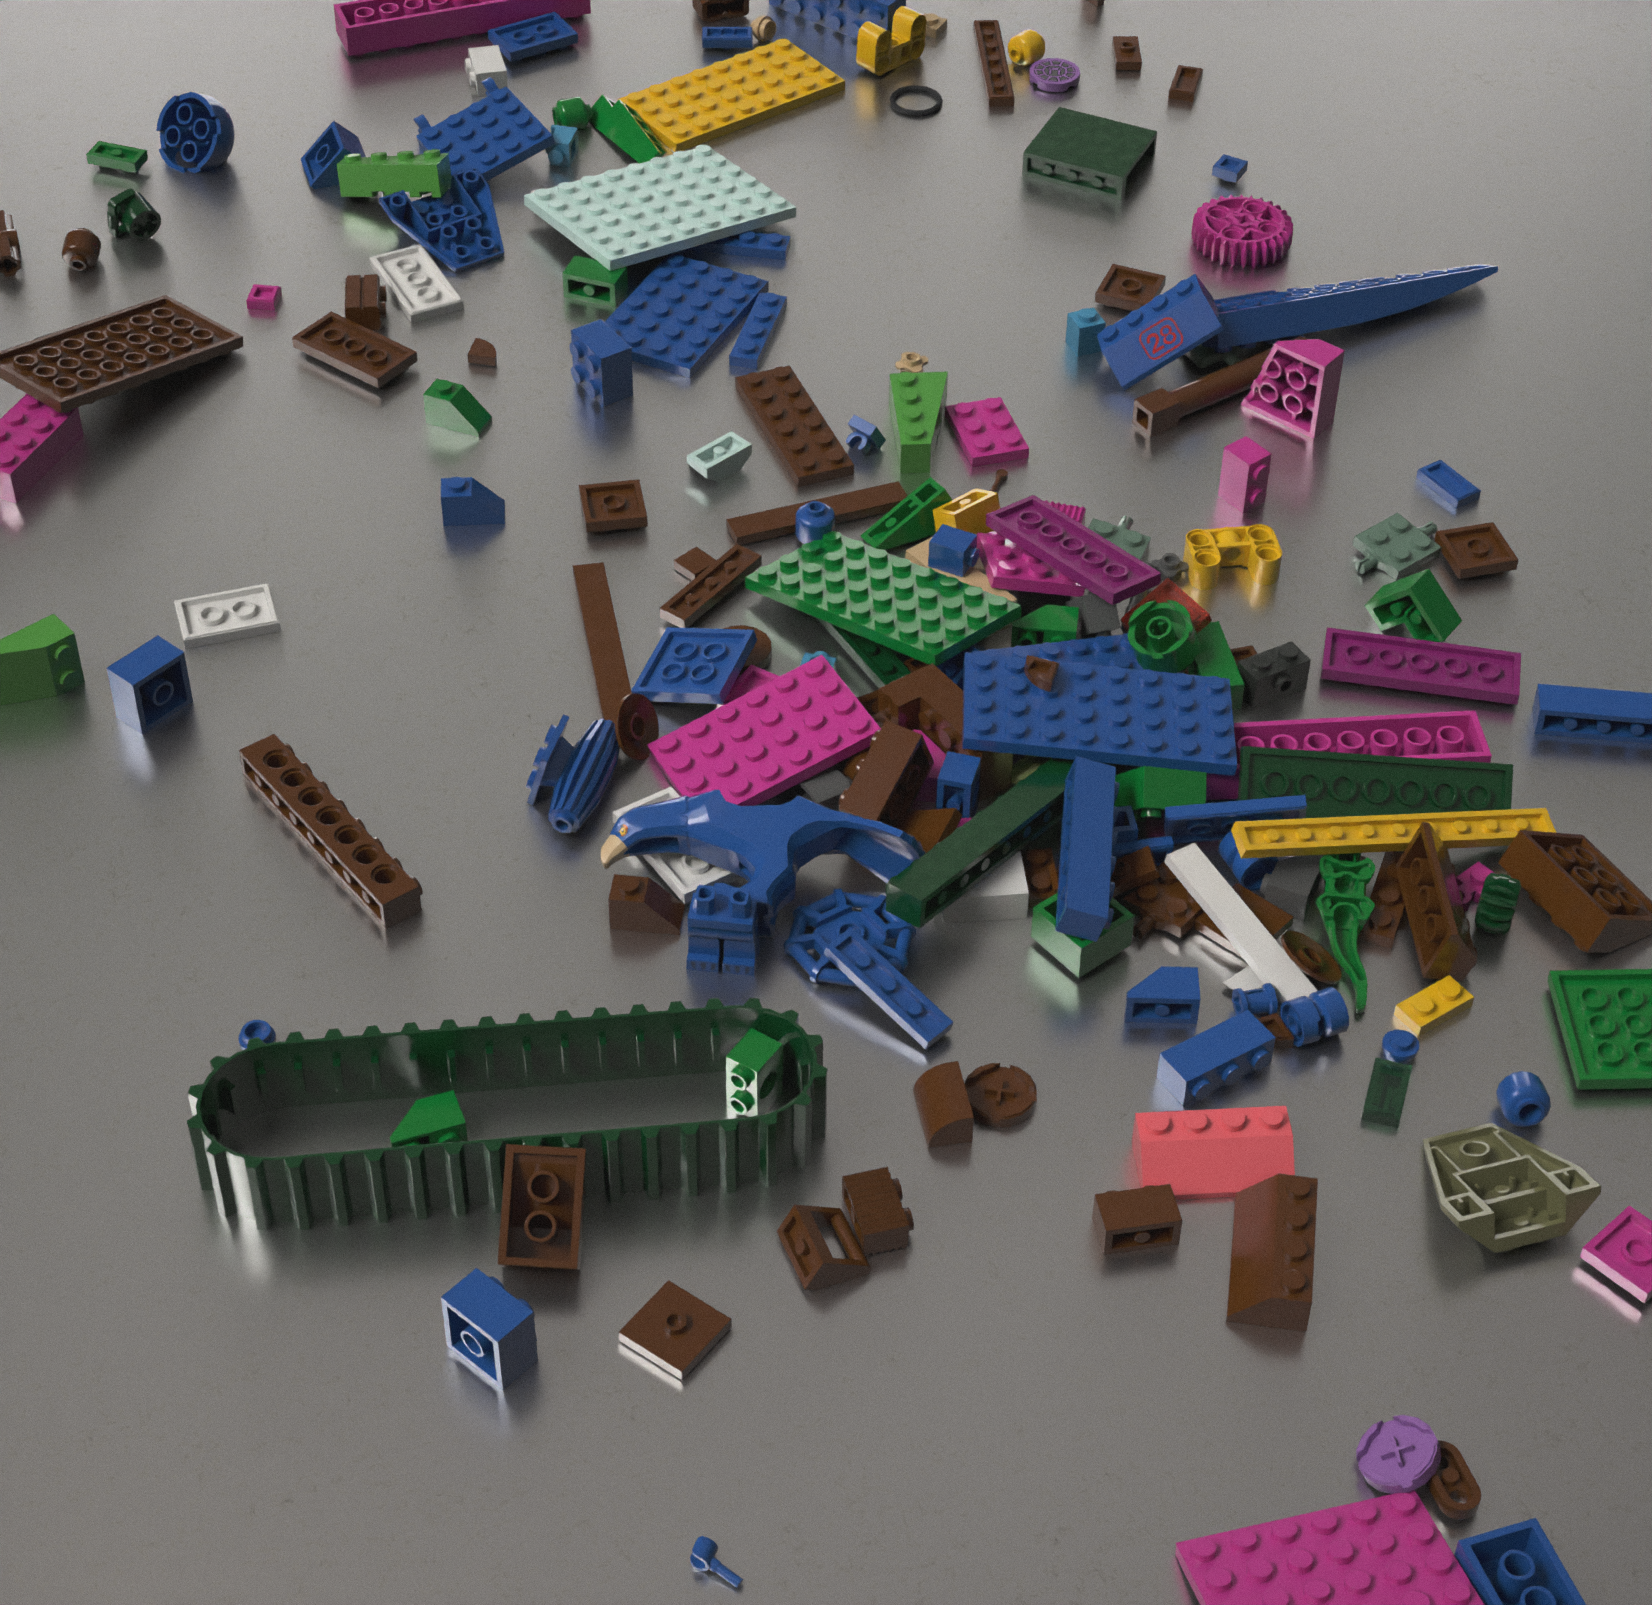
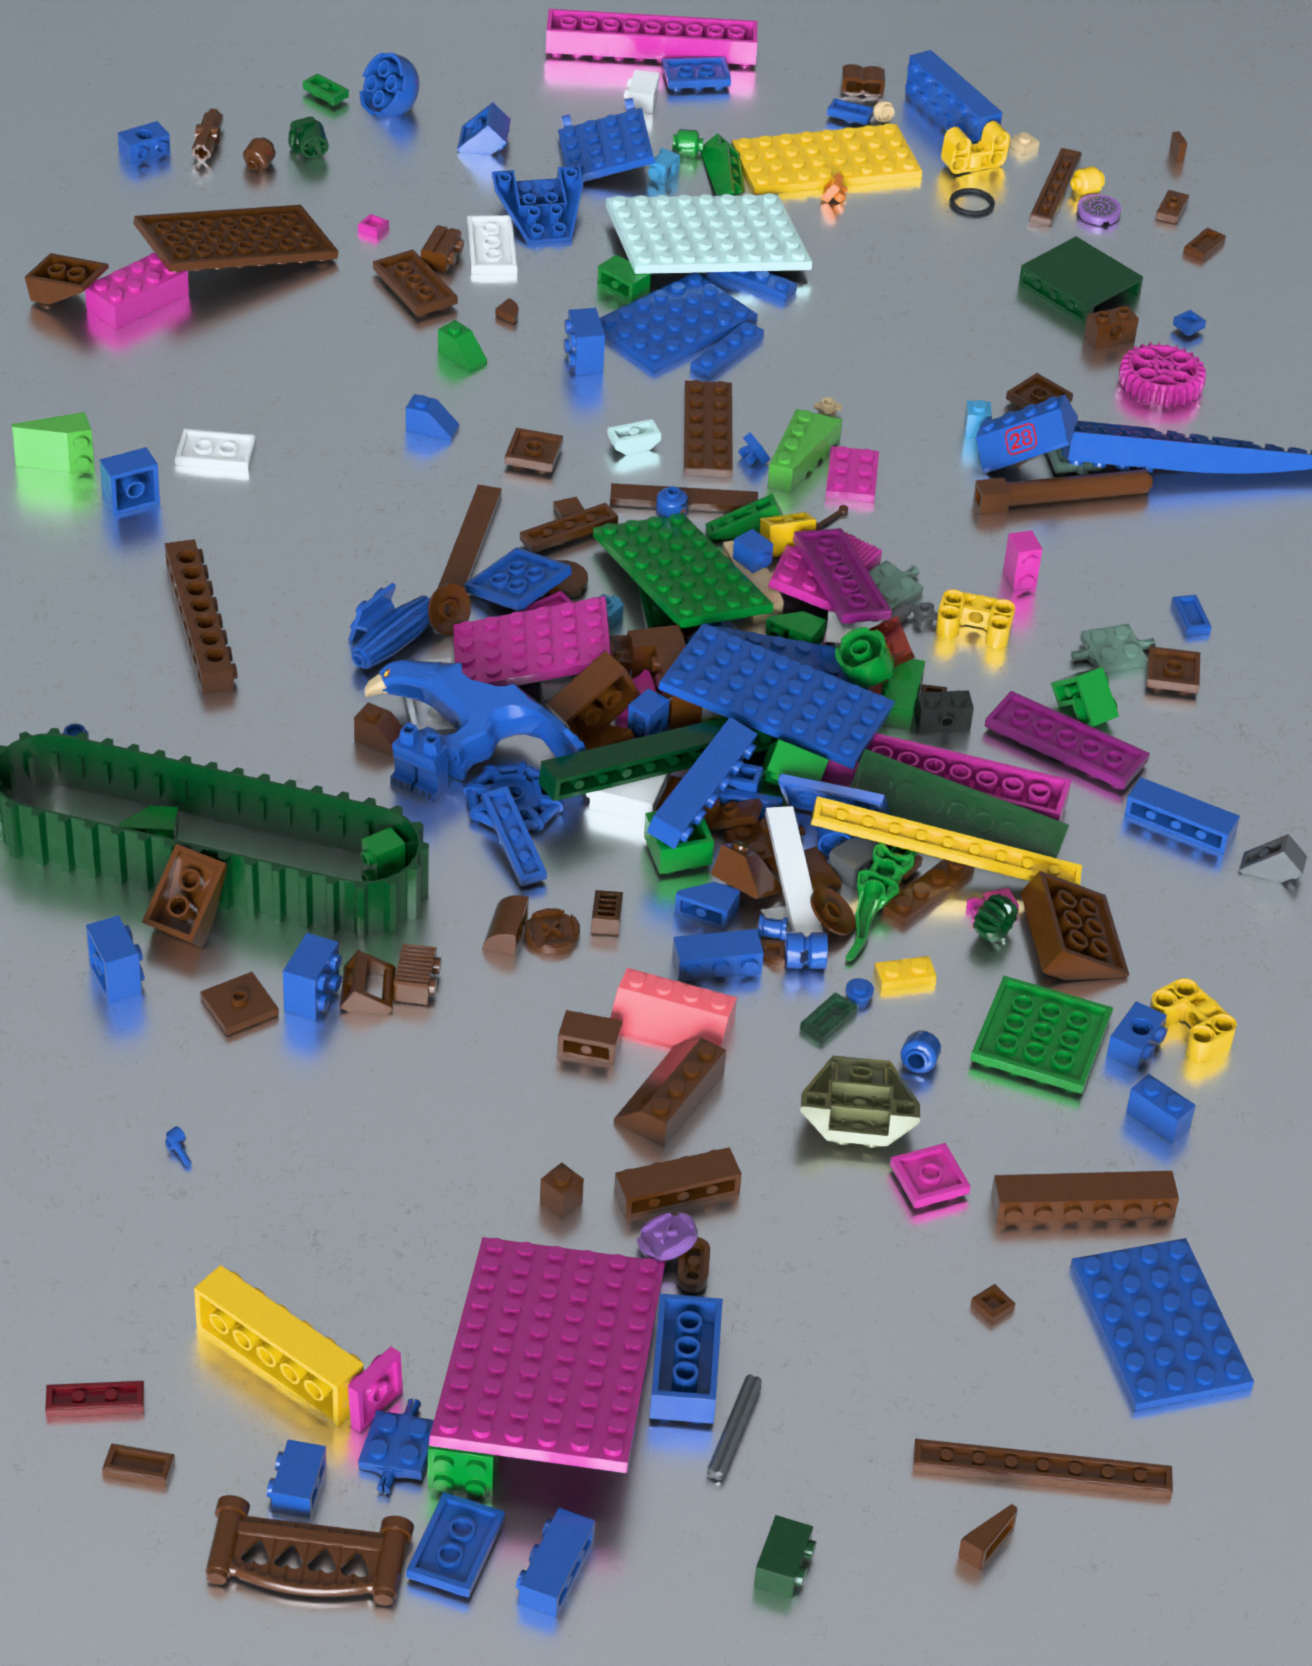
camera: 20 degrees right, 0 degrees up
bright green wedge [337,149,452,198] -> none
reddish brown tile [1024,655,1059,692] -> none
dark pink wedge [1241,339,1345,439] -> none
reddish brown slope [1395,822,1478,982] -> none
none -> blue brick [283,933,342,1021]
none -> reddish brown brick [540,1162,584,1219]
none -> reddish brown slope [591,890,623,935]
none -> reddish brown brick [614,1147,742,1219]
none -> reddish brown slope [711,841,782,899]
none -> orange tile [821,172,848,203]
none -> reddish brown brick [1084,306,1139,350]

